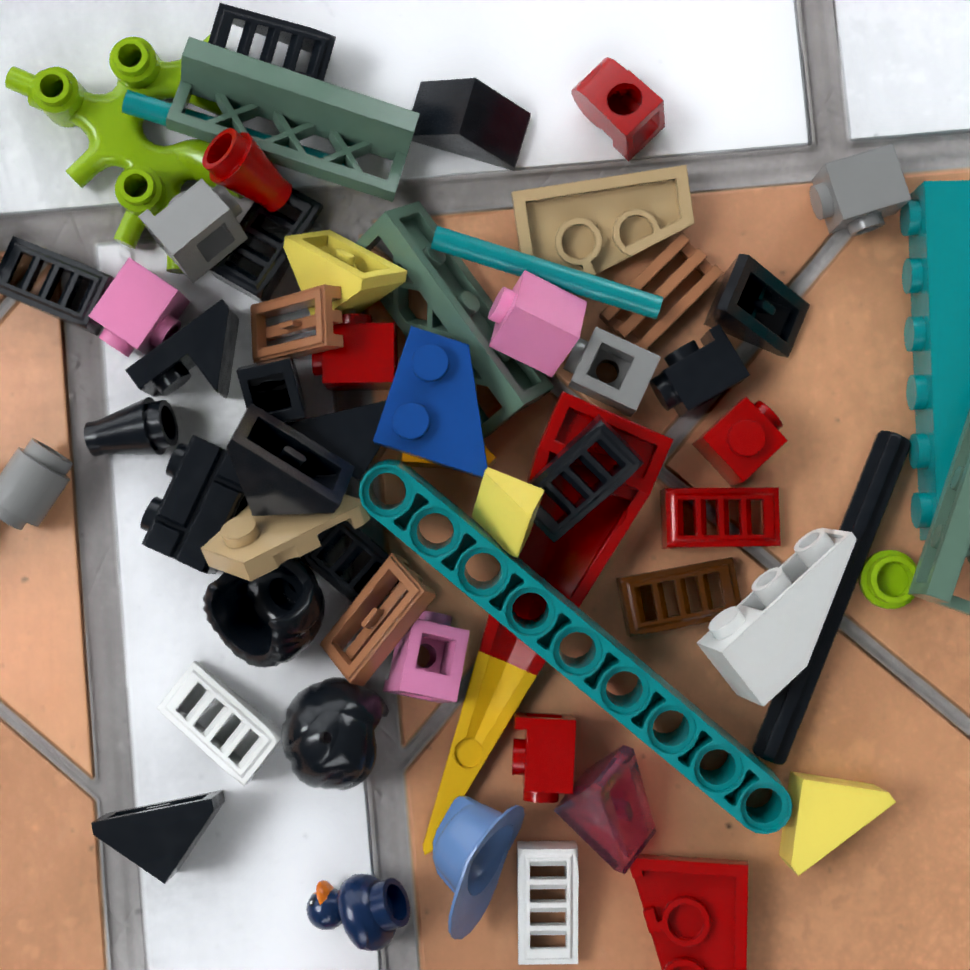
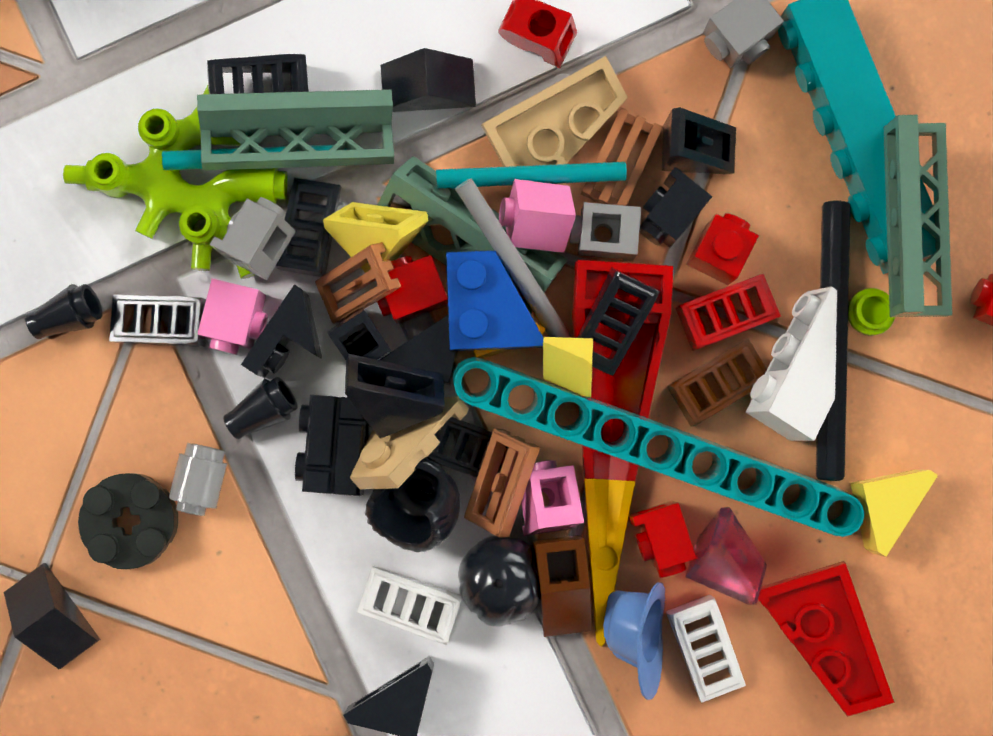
camera: 25 degrees left, 0 degrees up
red cone [202,128,292,212] -> none
dark blue animal [306,874,410,951] -> none
none -> light grey bar [455,178,572,338]
none -> reddish brown slope [532,535,591,637]

